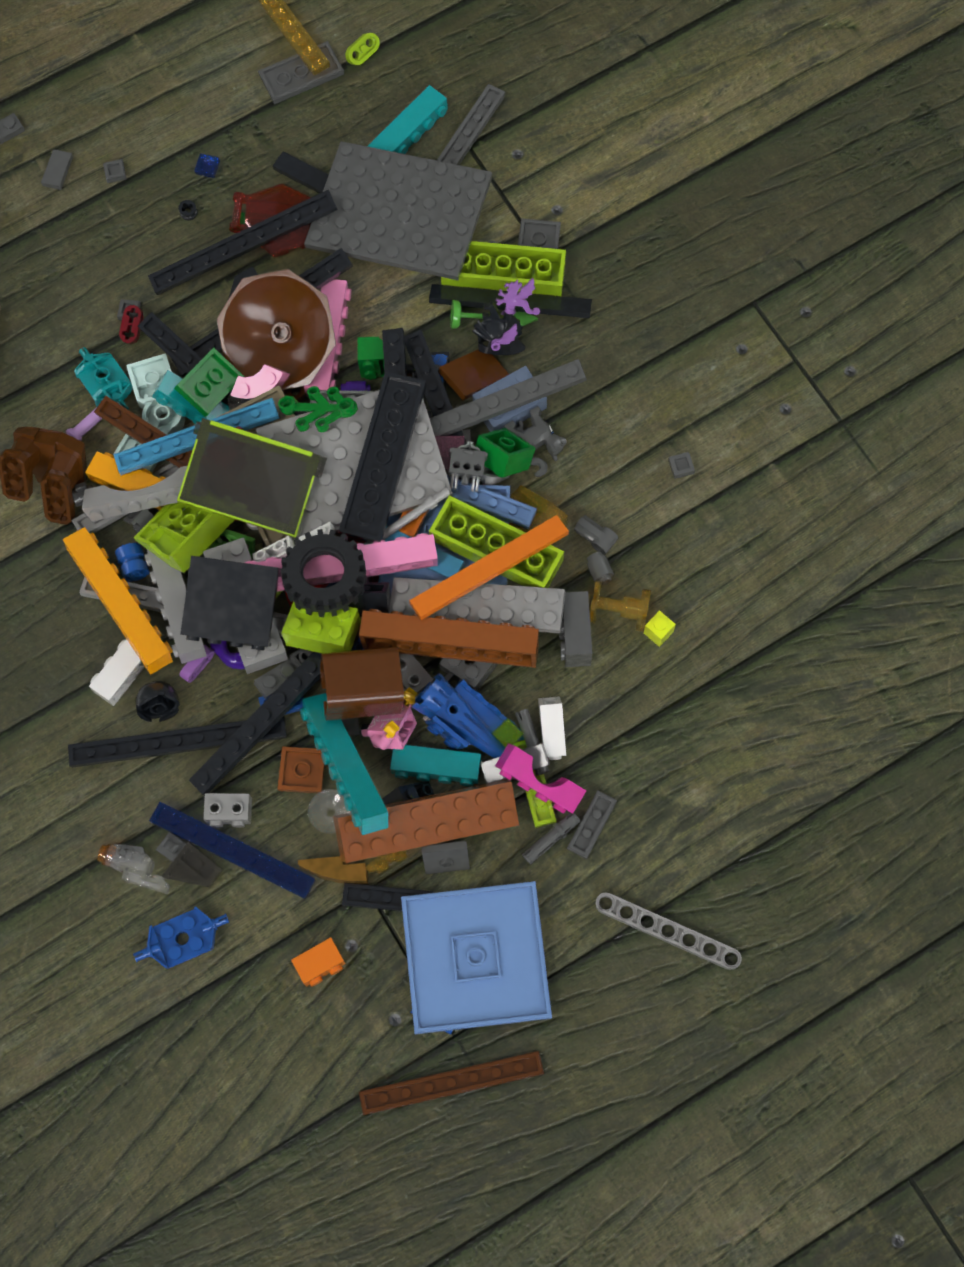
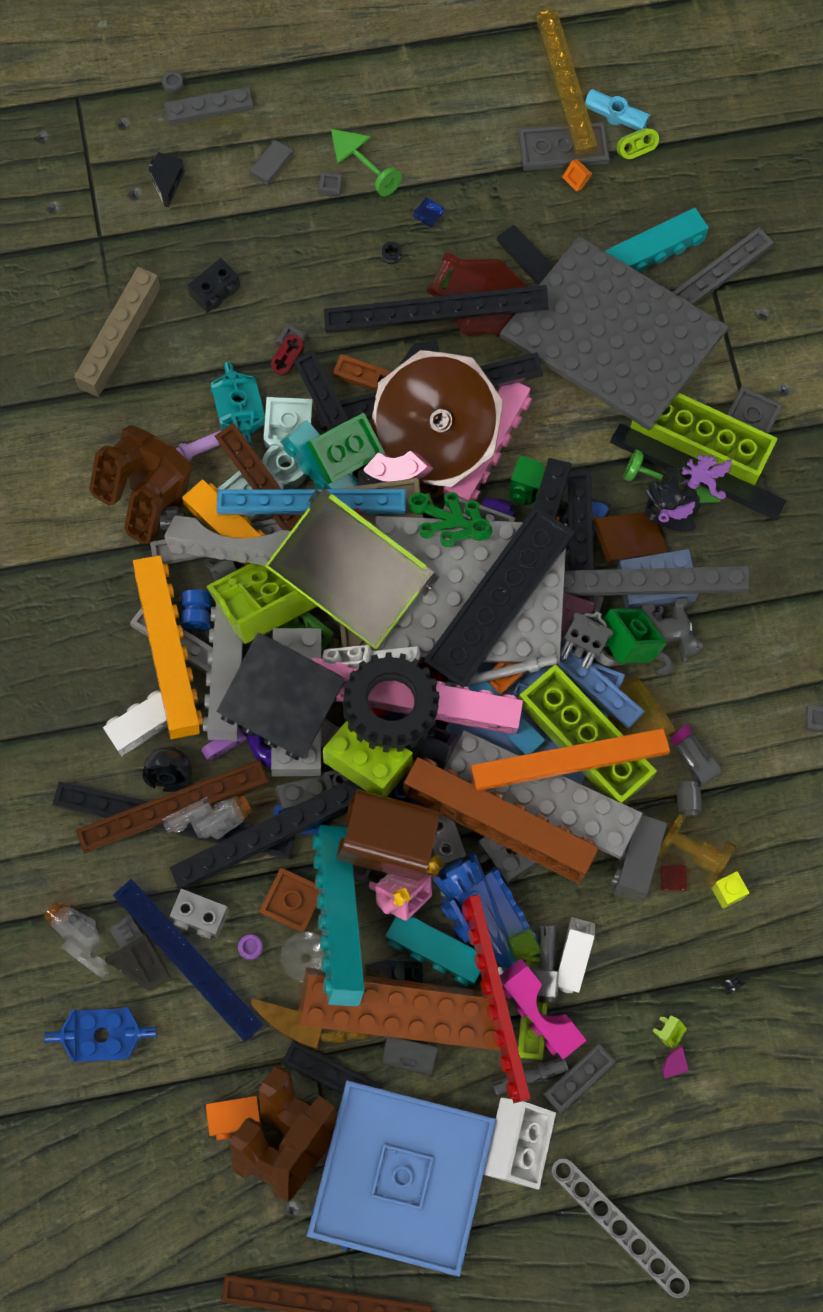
camera: 15 degrees right, 0 degrees up
none -> reddish brown tile [76,759,269,854]
none -> clear plate [162,795,252,839]
none -> black brick [187,258,240,313]
none -> reddish brown piece [230,1065,335,1203]
none -> medium lavender tile [238,934,263,960]
none -> bright green piece [331,129,402,196]
none -> dark orange plate [333,354,392,392]
none -> red plate [462,895,530,1104]
none -> white slope [483,1098,556,1190]
none -> orange tile [562,159,592,191]
none -> medium azure piece [584,89,650,131]
none -> lime tile [653,1016,687,1049]
none -> clear red tile [661,865,687,892]
none -> magenta tile [662,1045,689,1078]
none -> magenta tile [670,724,693,746]
none -> black bush [721,973,746,995]

